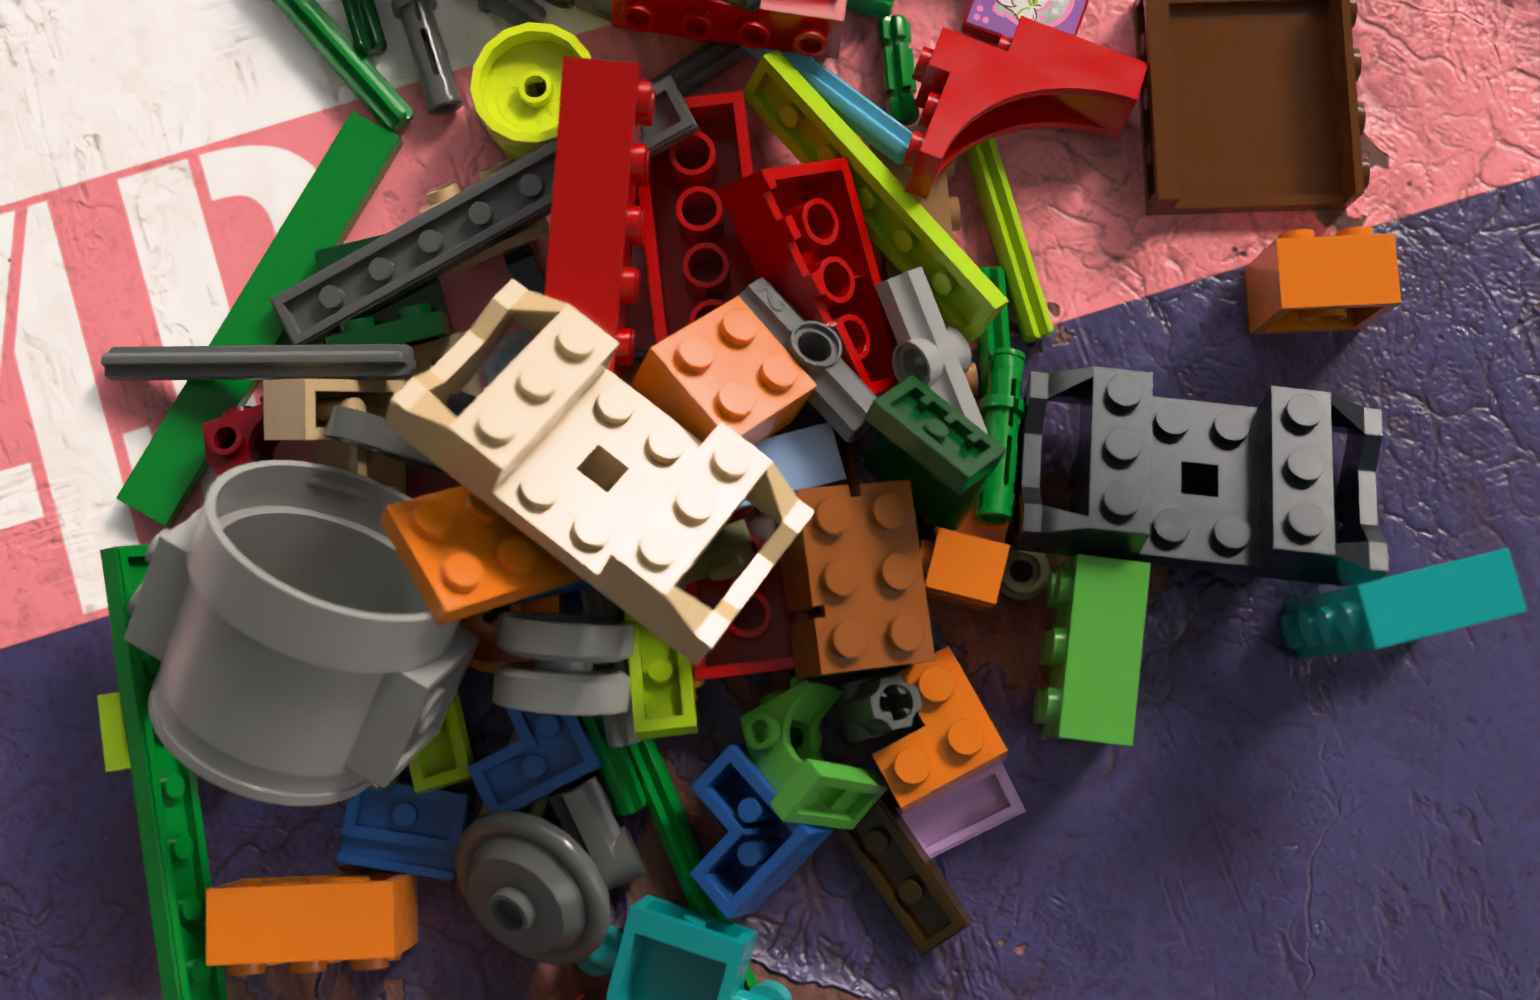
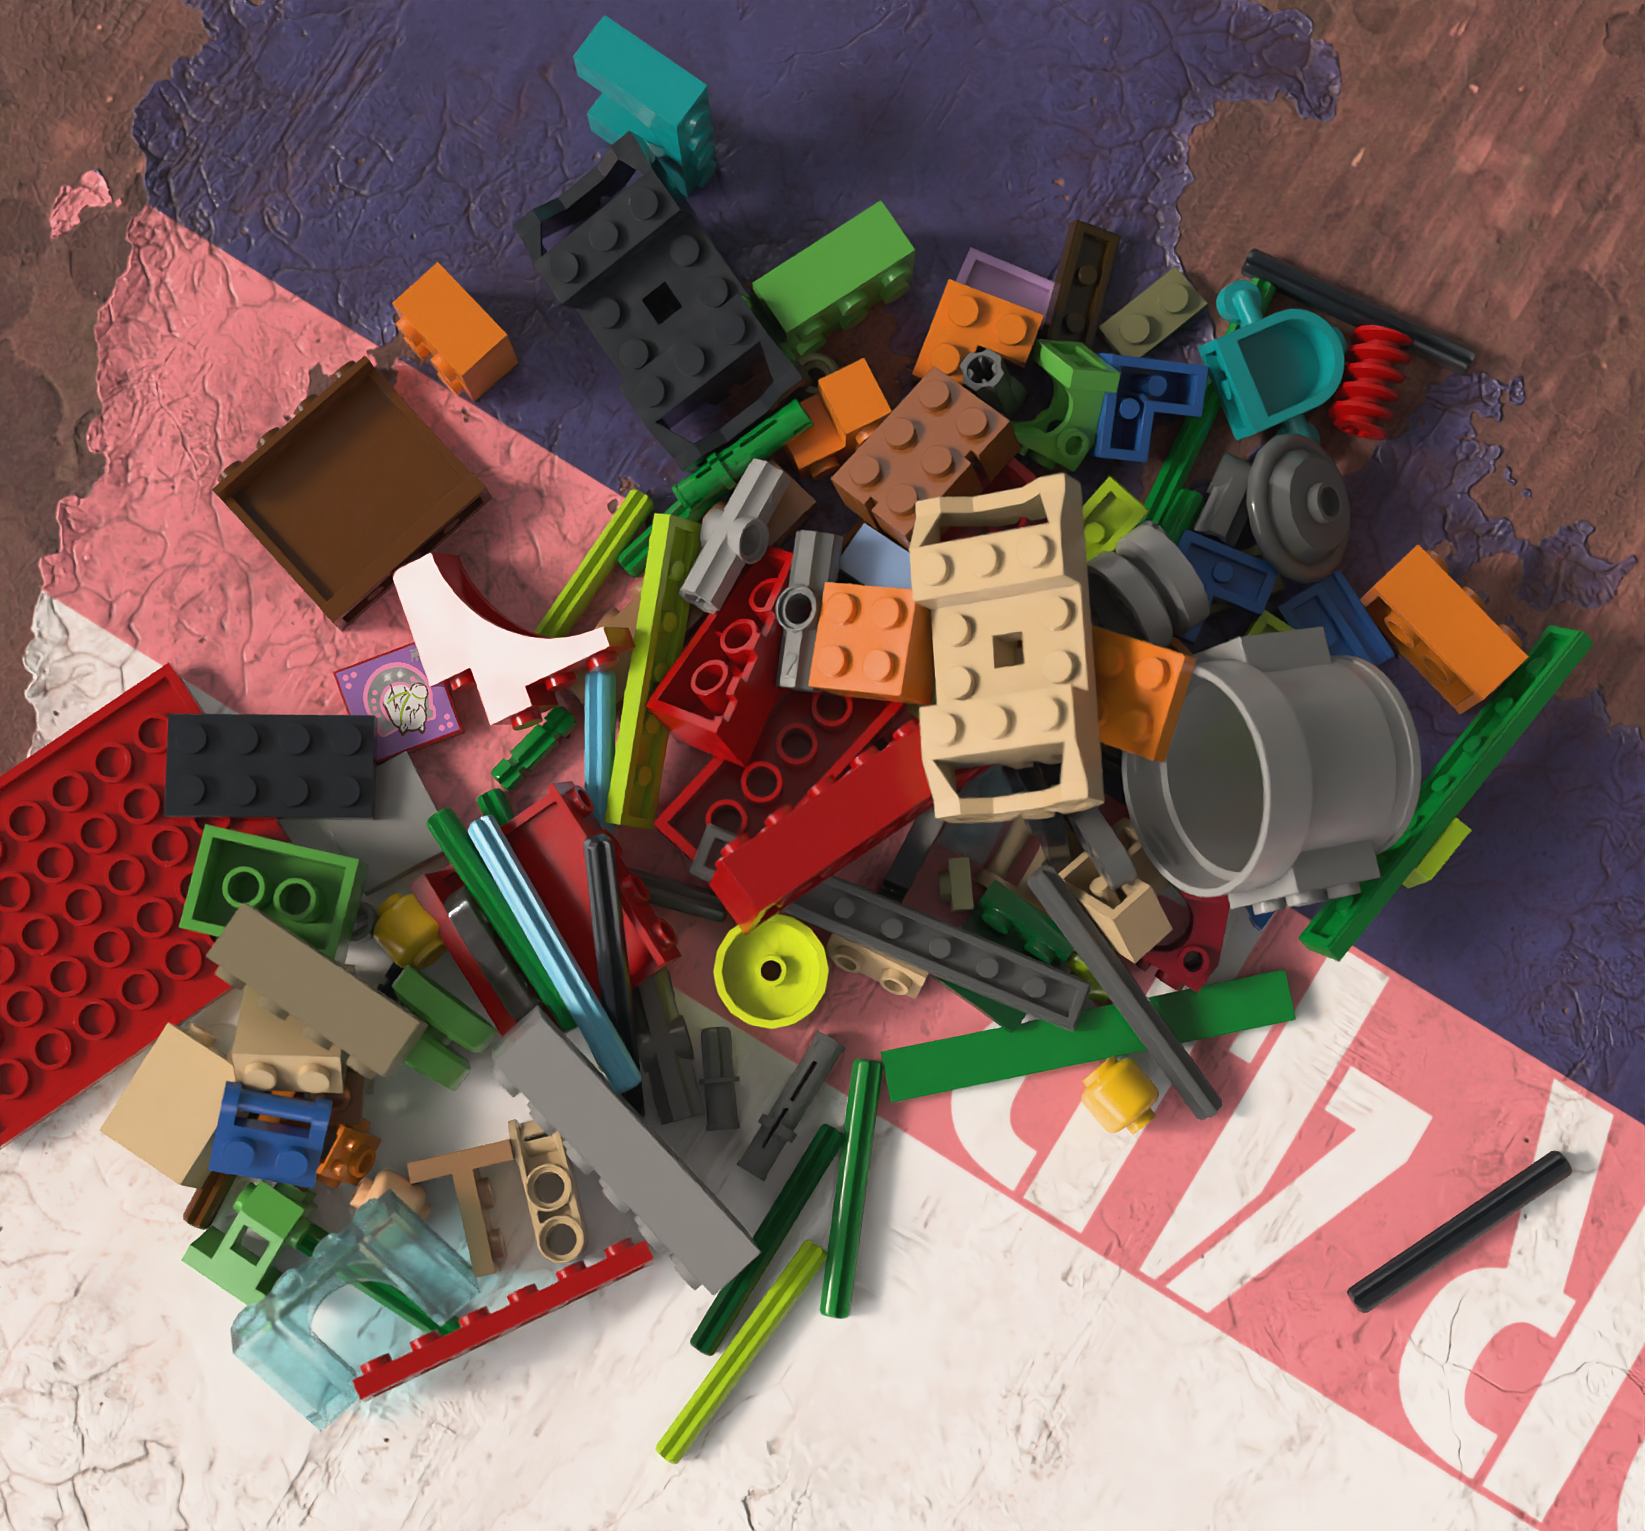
camera: 130 degrees left, 0 degrees up
dark green bracket [863,375,1007,531] -> none
none -> olive plate [938,857,974,914]
none -> yellow head [1081,1055,1159,1135]
none -> olive plate [1097,266,1207,358]

